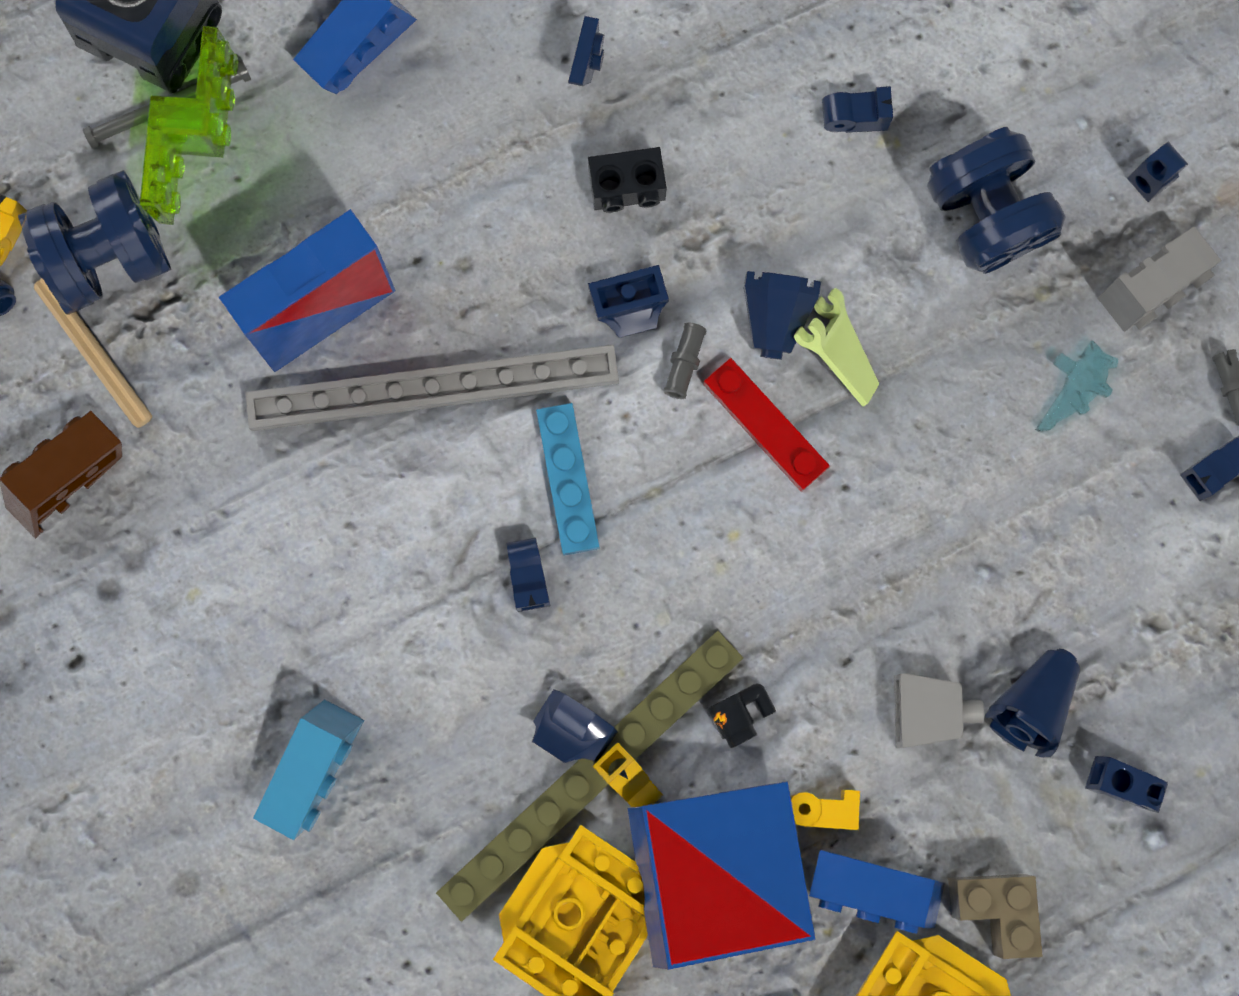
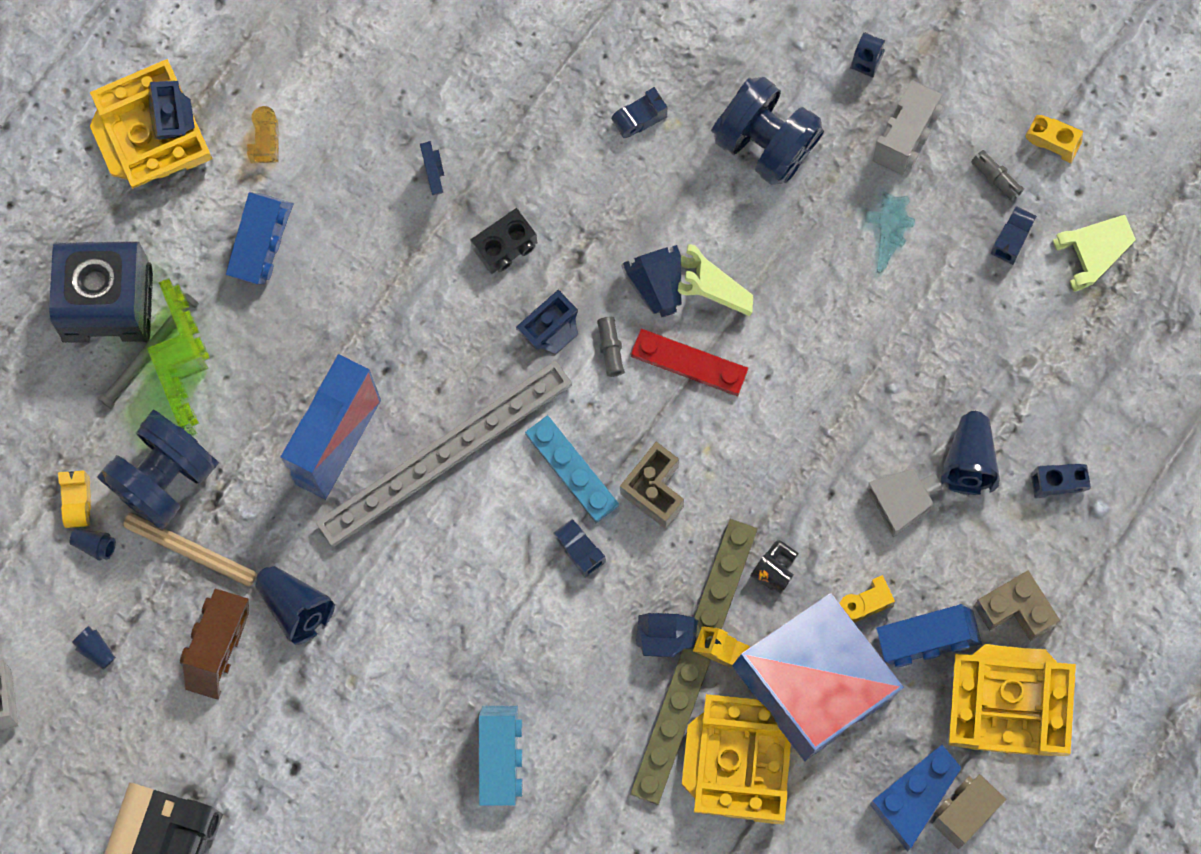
camera: 20 degrees left, 5 degrees down
none -> dark blue cone [255,566,335,645]
none -> dark tan brick [620,441,684,529]

